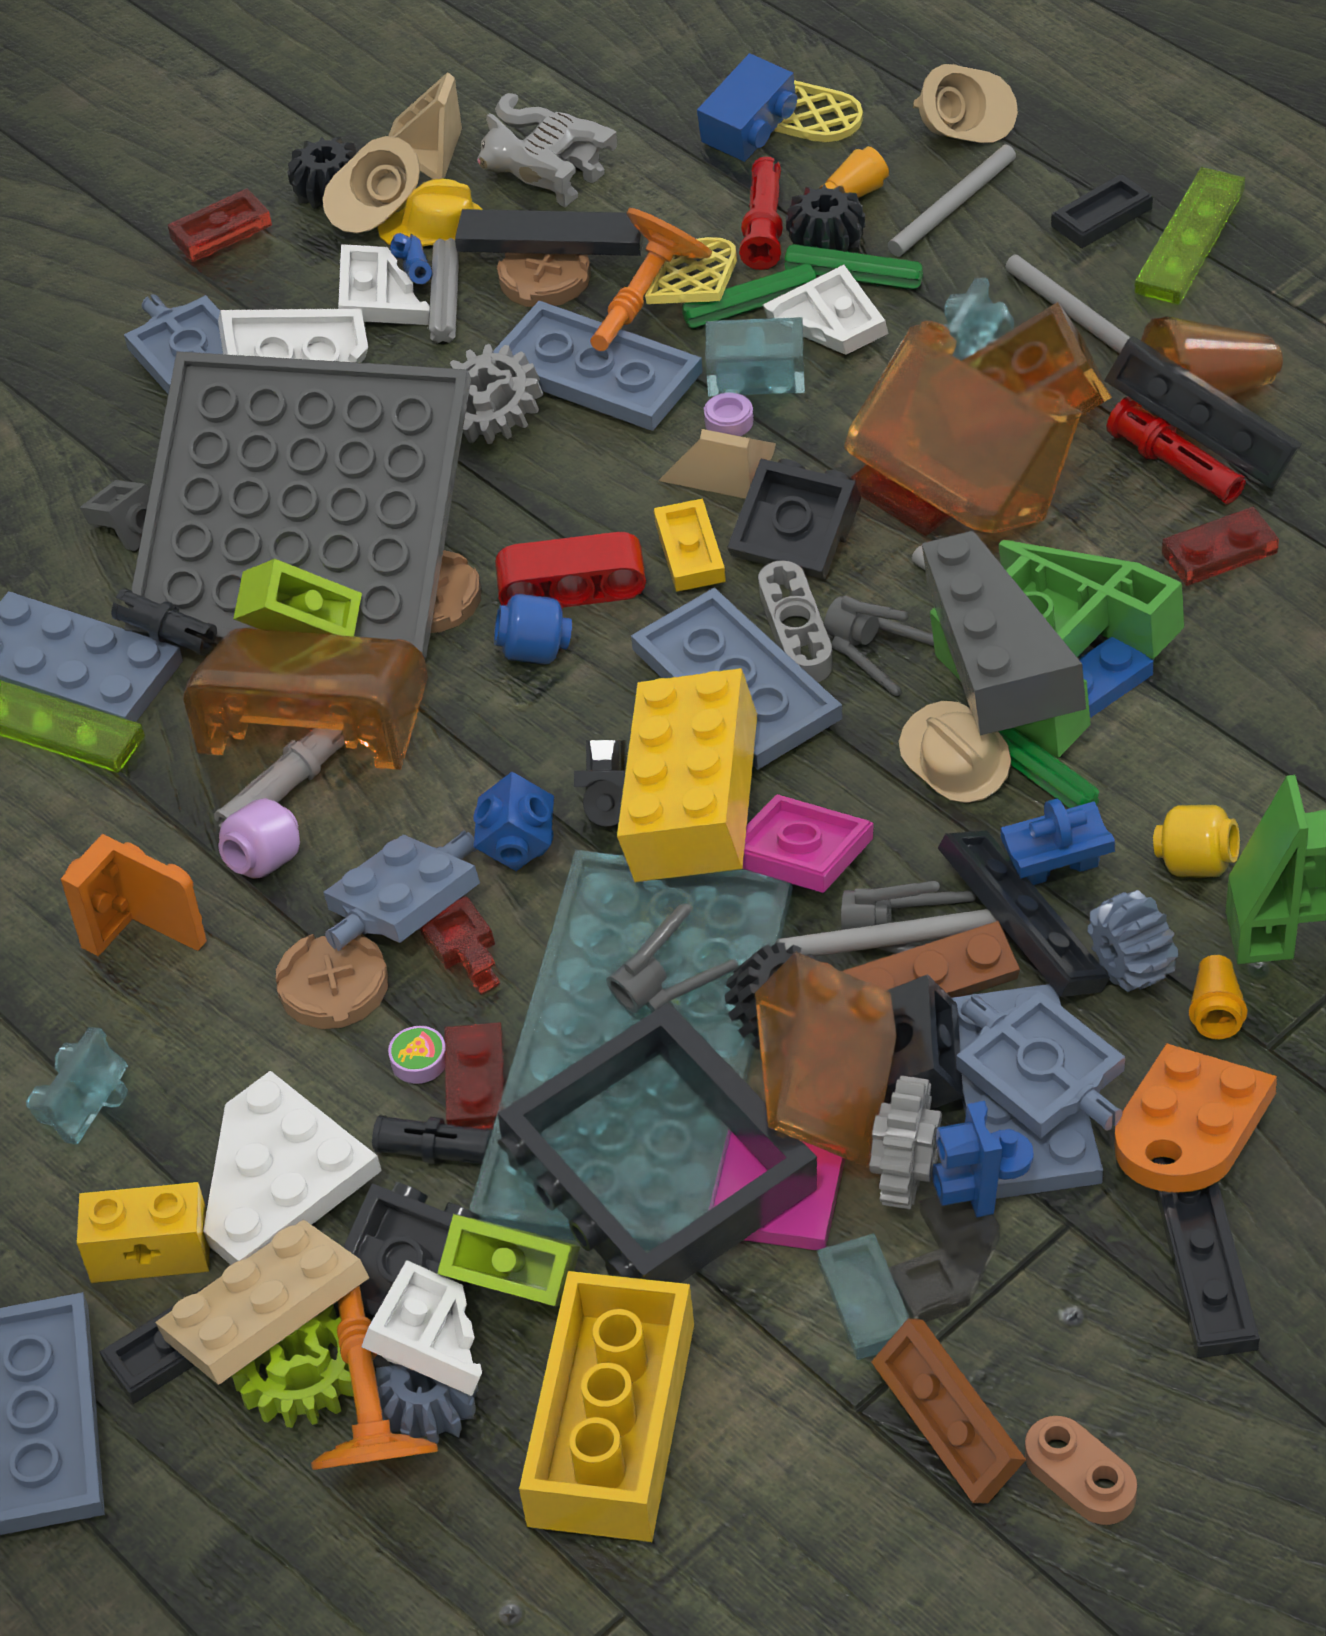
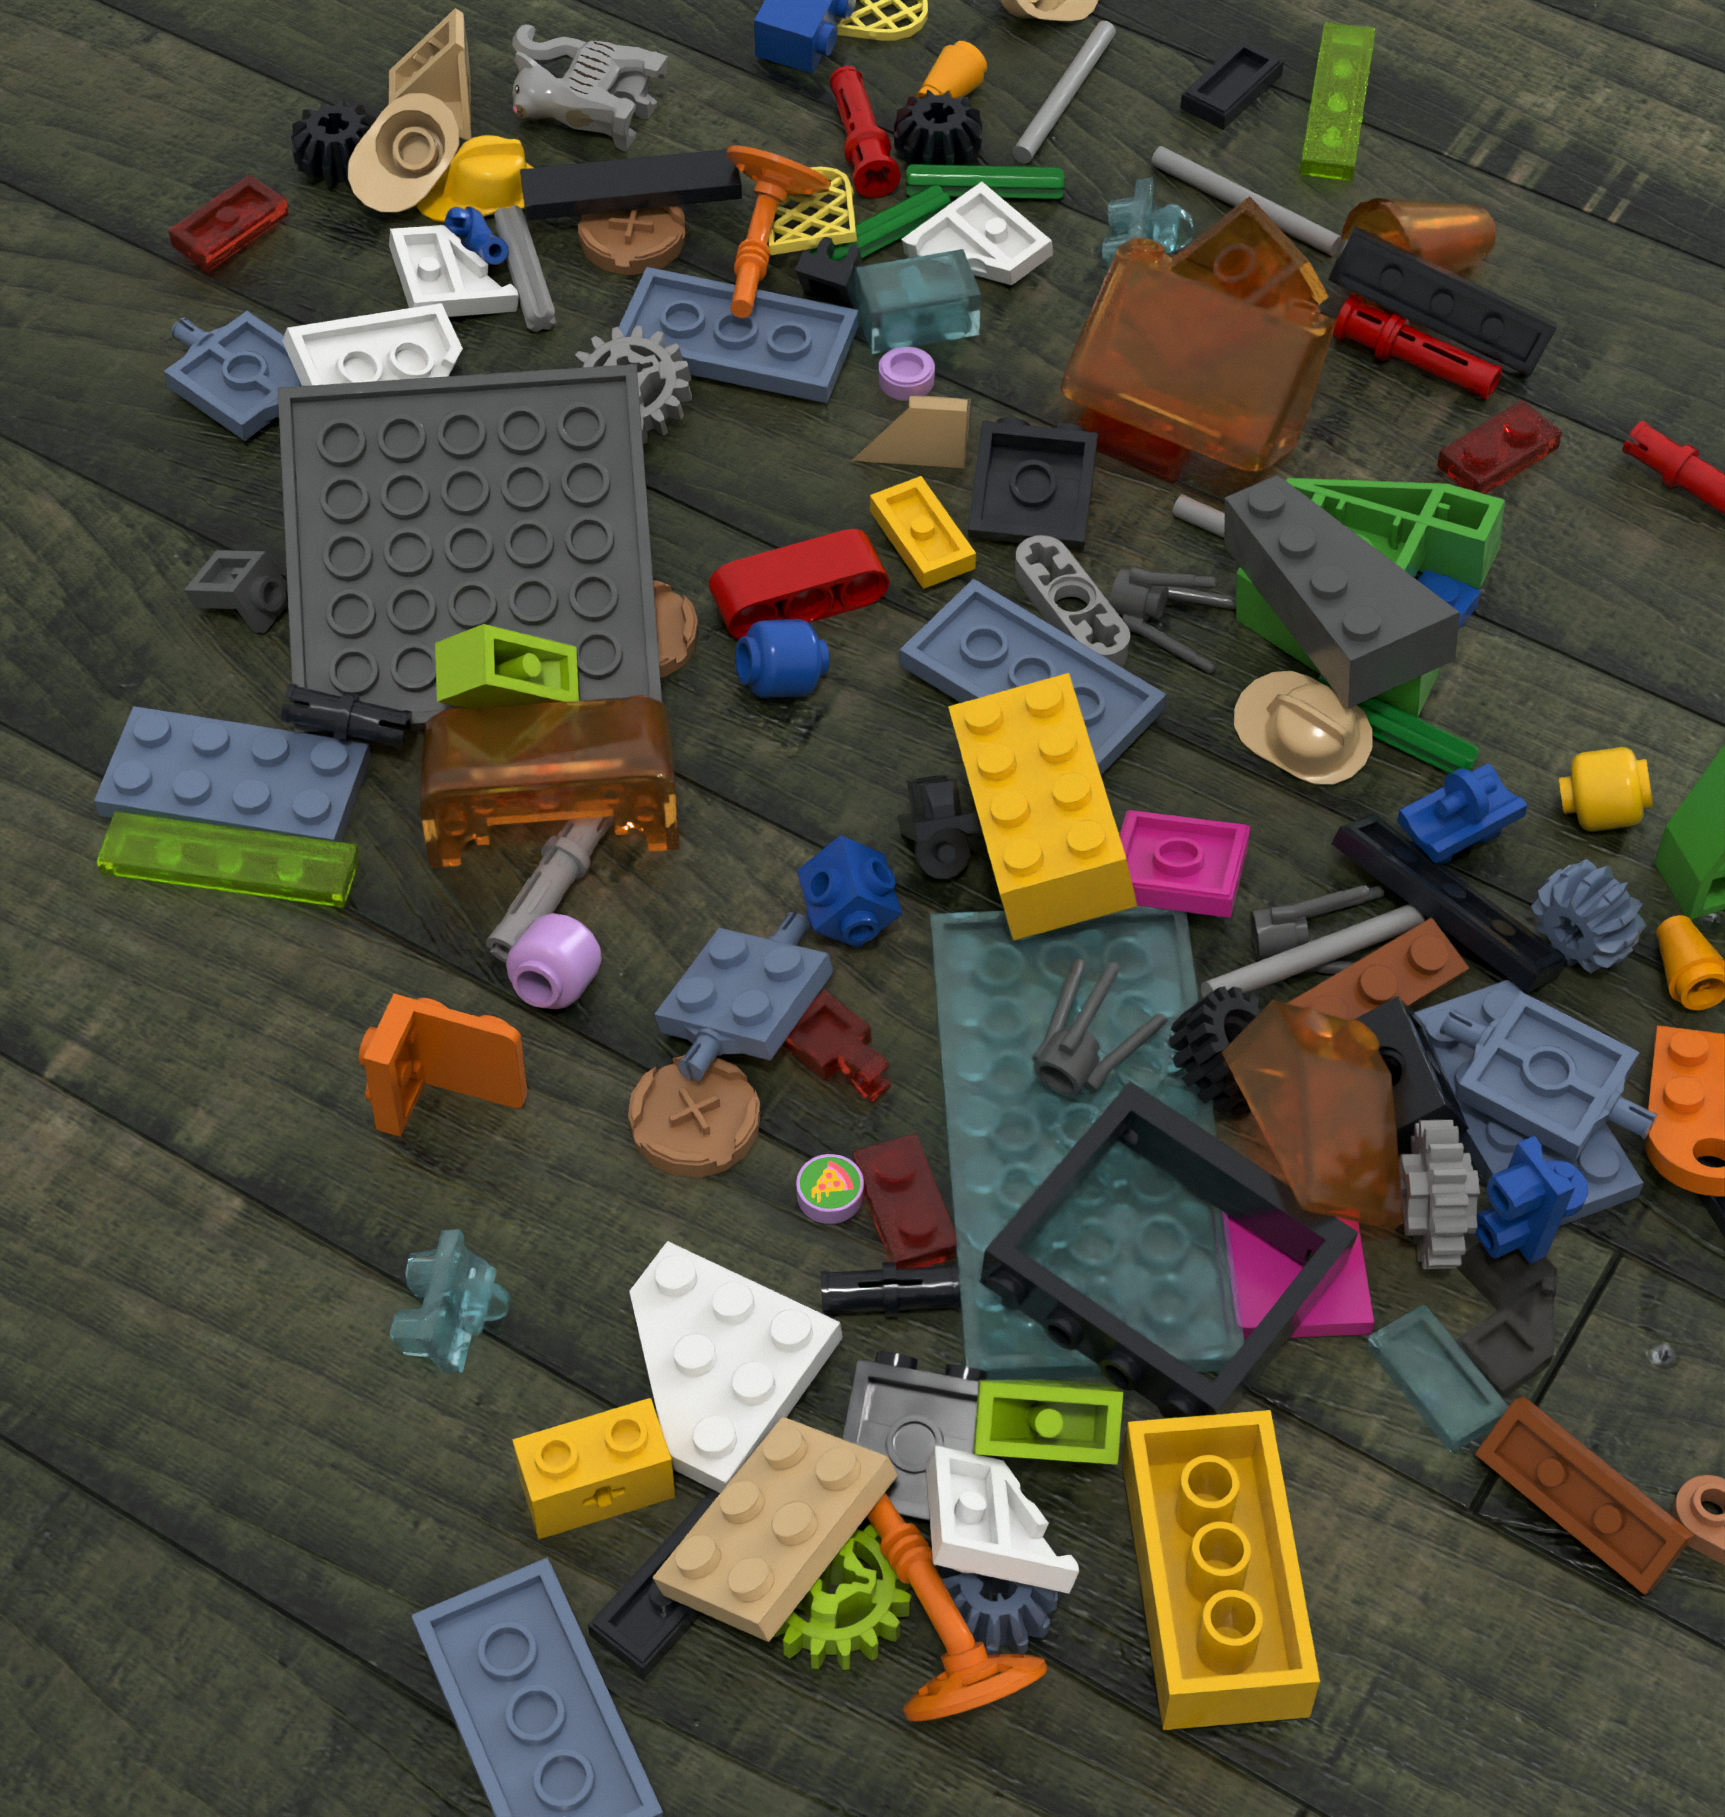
camera: 20 degrees left, 5 degrees up
none -> black tile [795,237,863,309]

